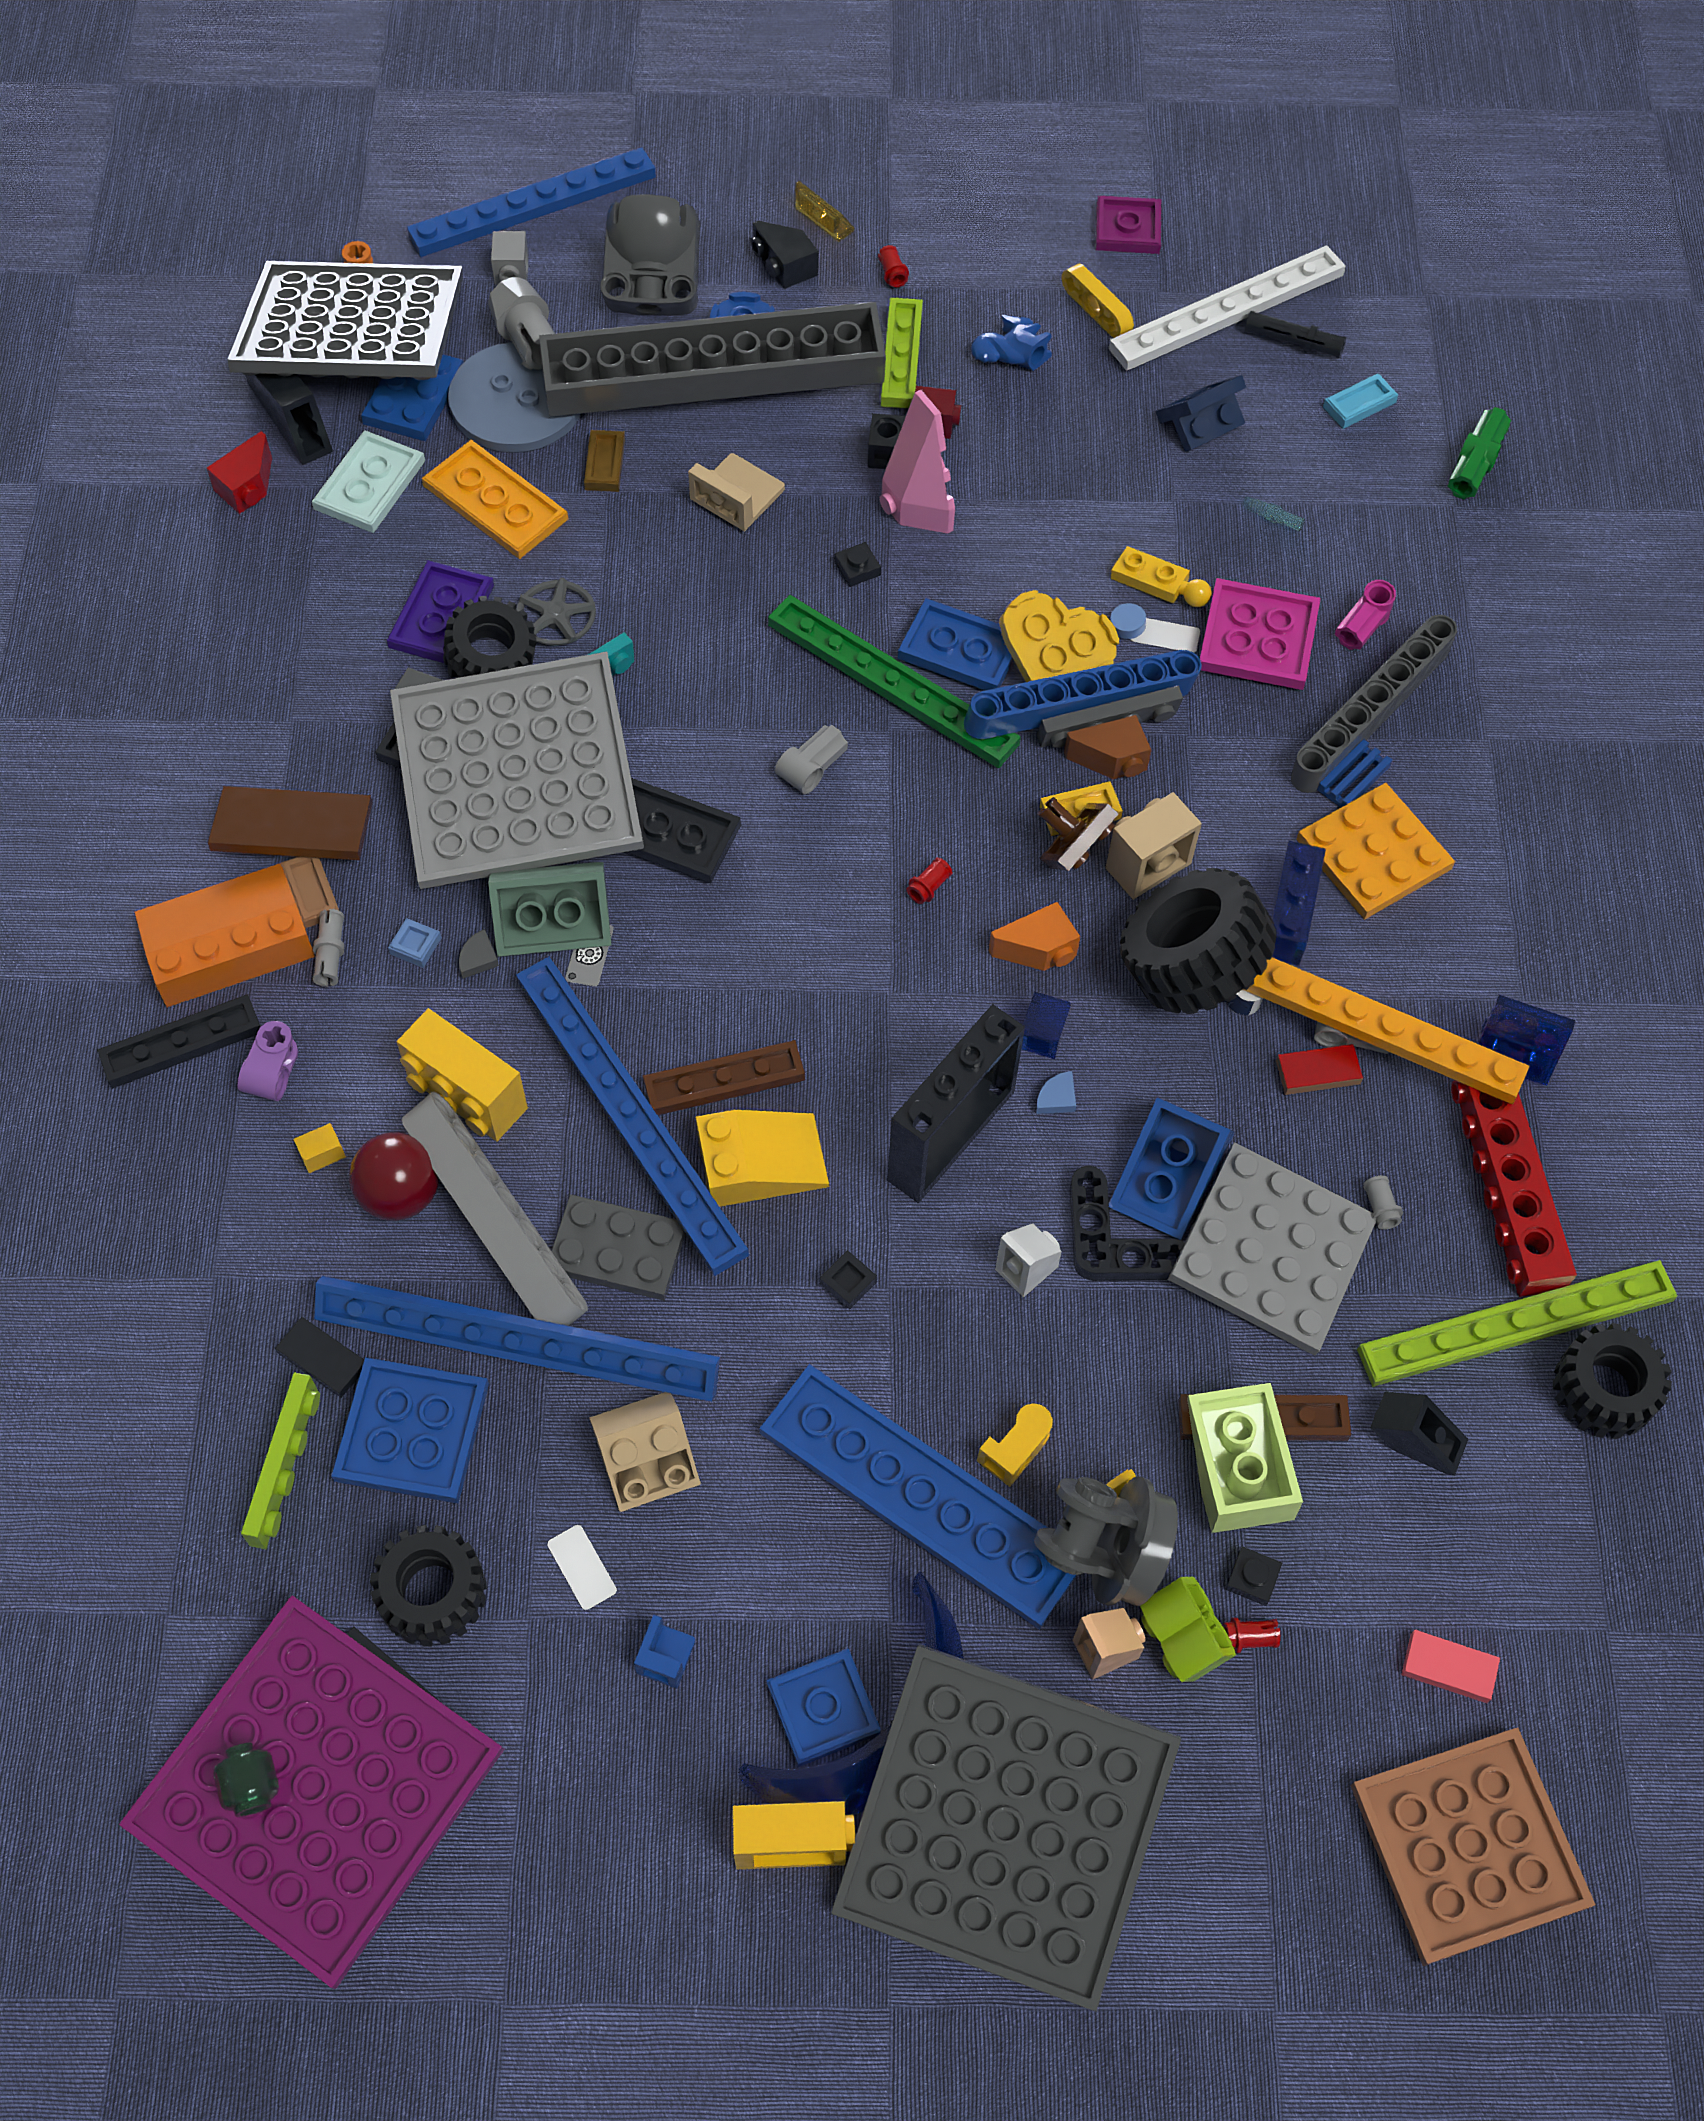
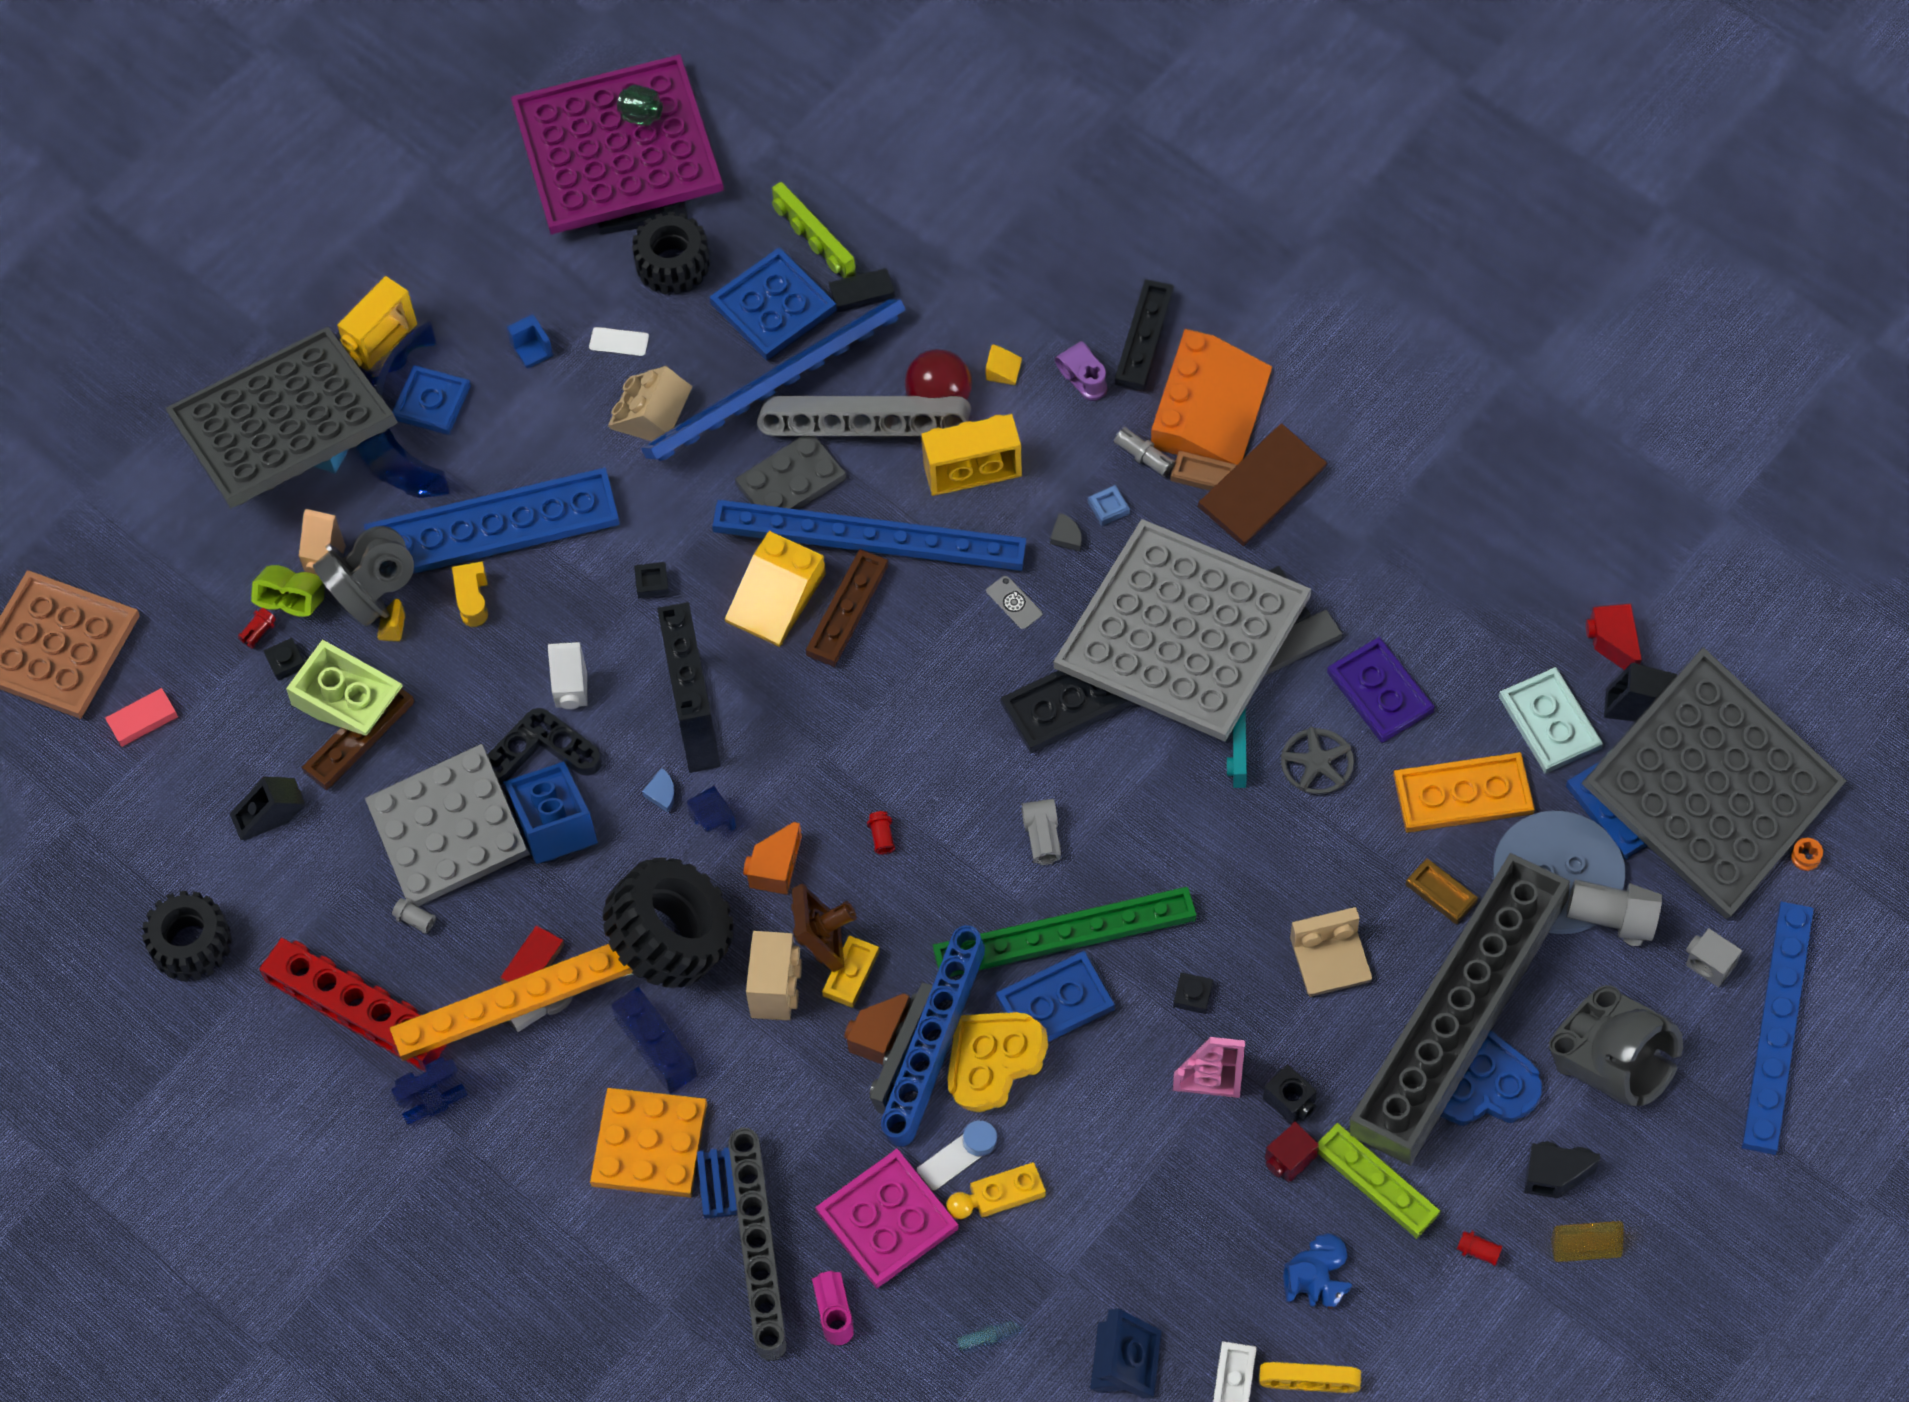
camera: 135 degrees right, 0 degrees up
black tyre [443,596,536,678] -> none
sand green slope [488,862,612,957] -> none
lime tile [1357,1260,1677,1387] -> none

